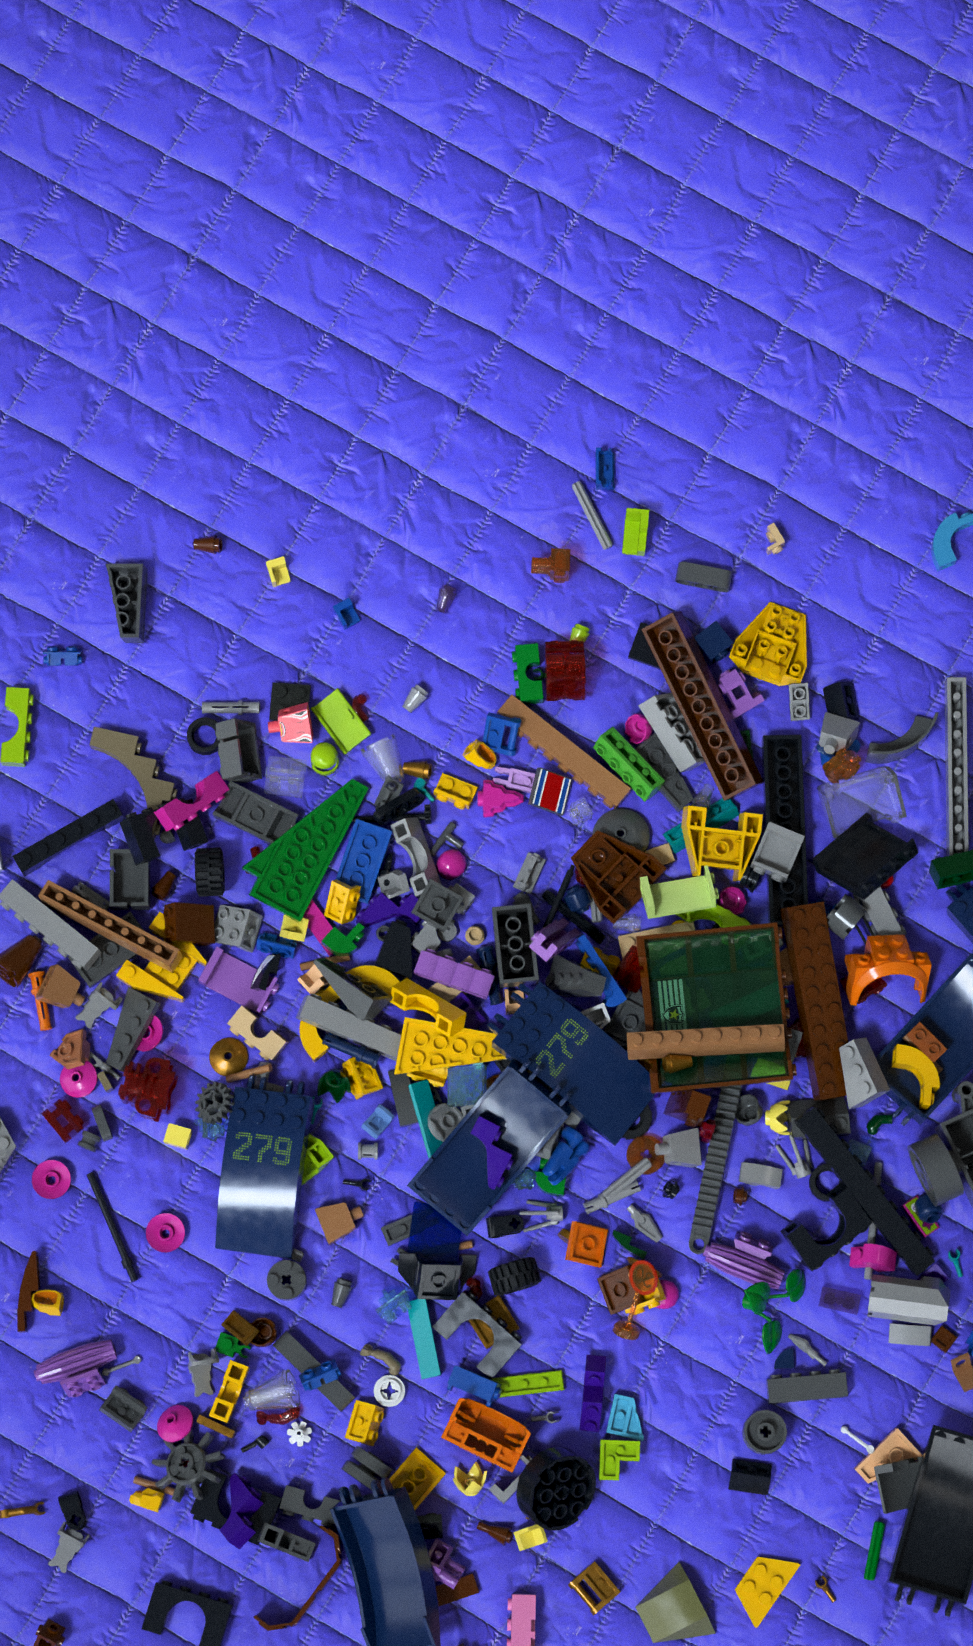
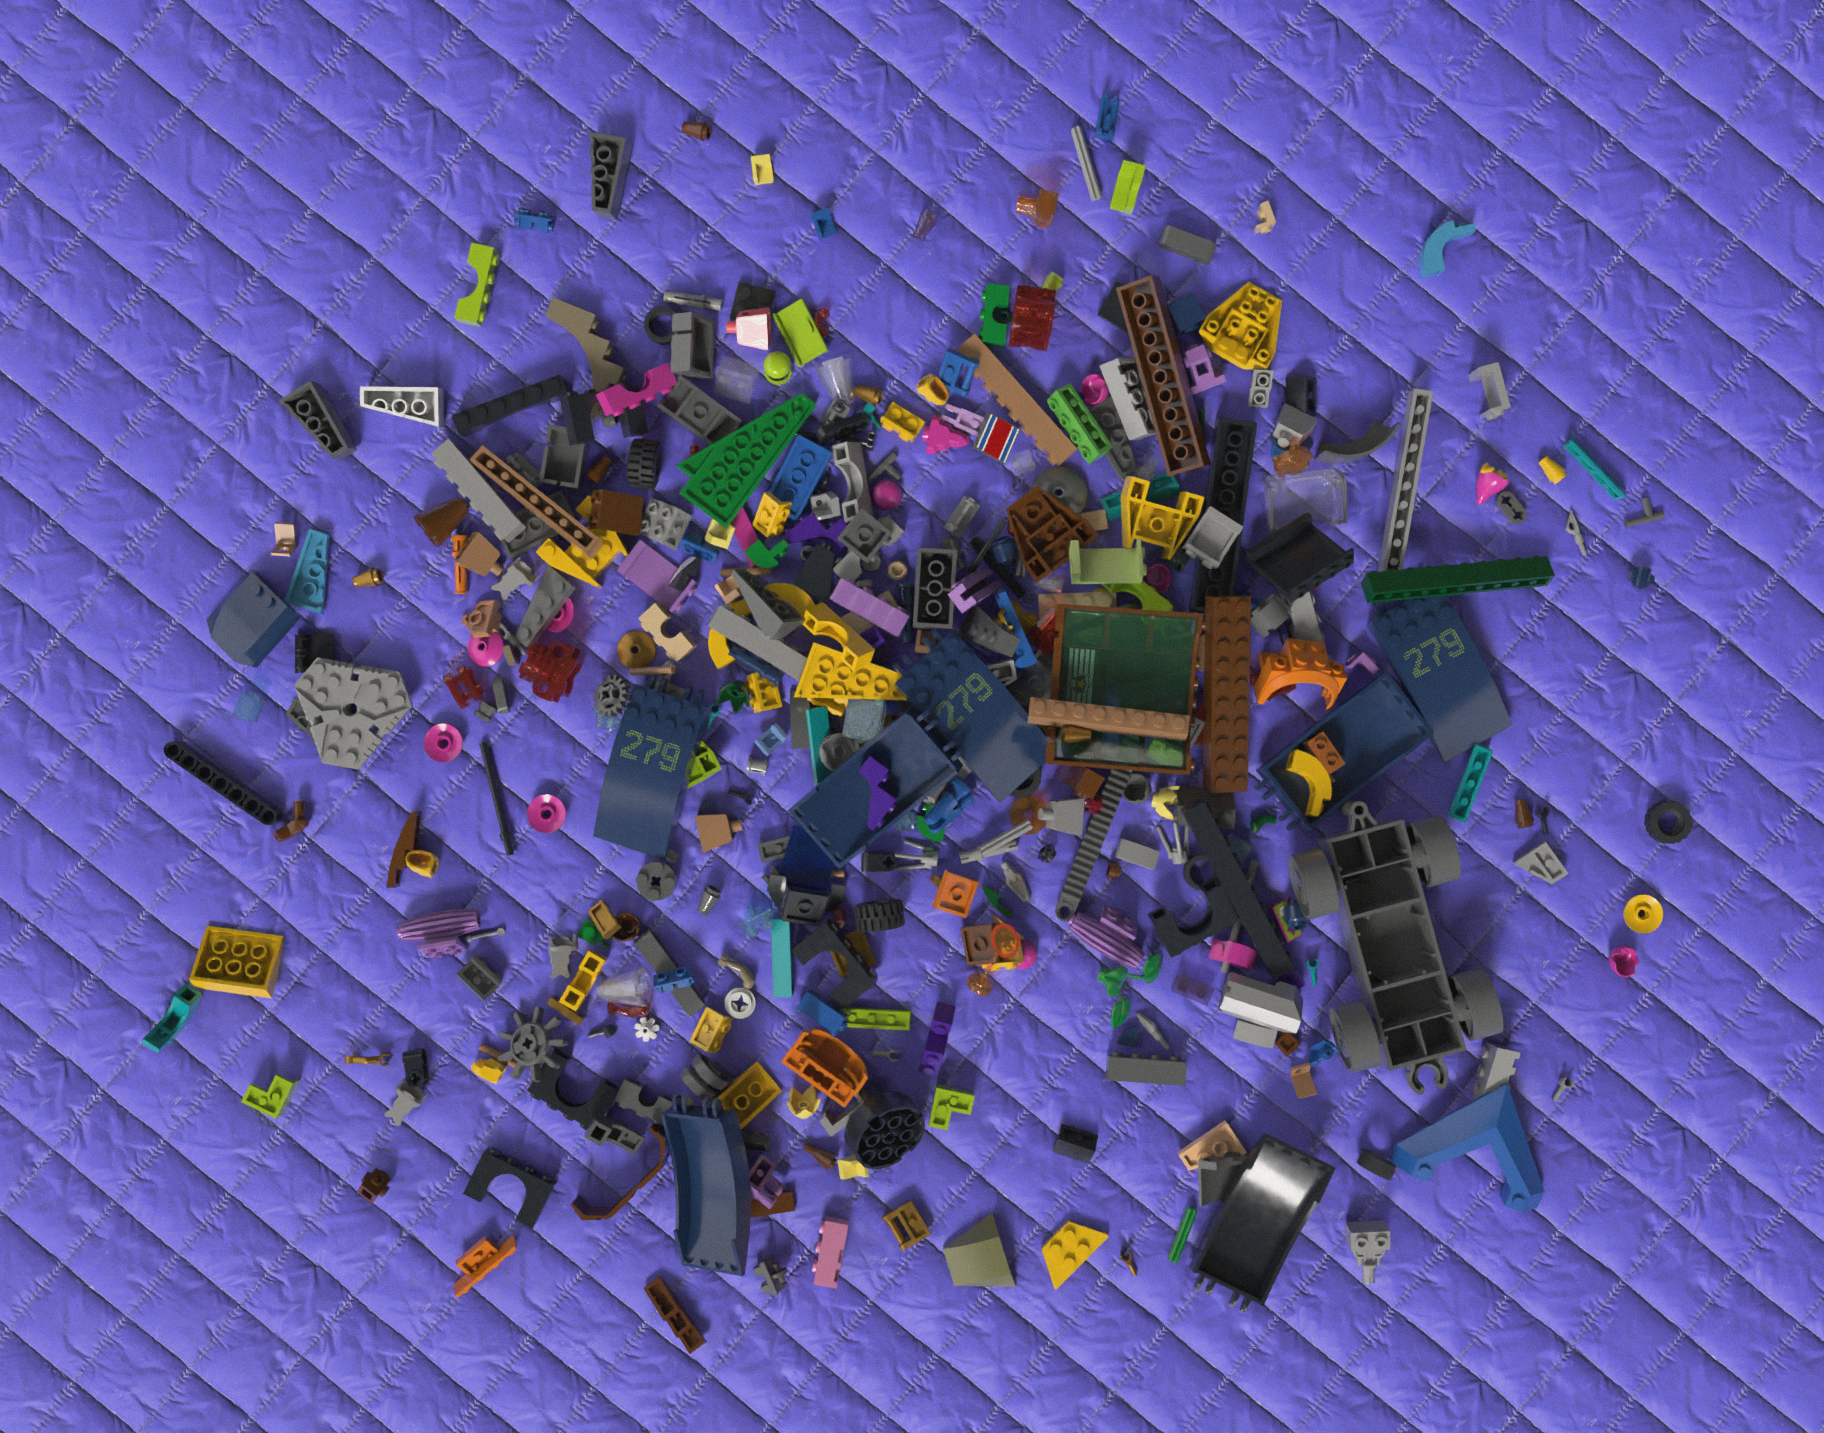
camera: 10 degrees right, 10 degrees up
dark pink dish [157,1405,193,1442] -> none
light yellow panel [163,1123,193,1150] -> none
dark purple arch [220,1472,264,1550] -> none
light grey cone [402,684,429,713] -> none
medium azure wing [606,1394,644,1441] -> none
dark grey wheel [742,1410,787,1455] -> none
light grey wedge [839,1038,890,1109] -> none
white hinge [841,1426,875,1454] -> none
none -> medium lavender bracket [1345,652,1379,675]

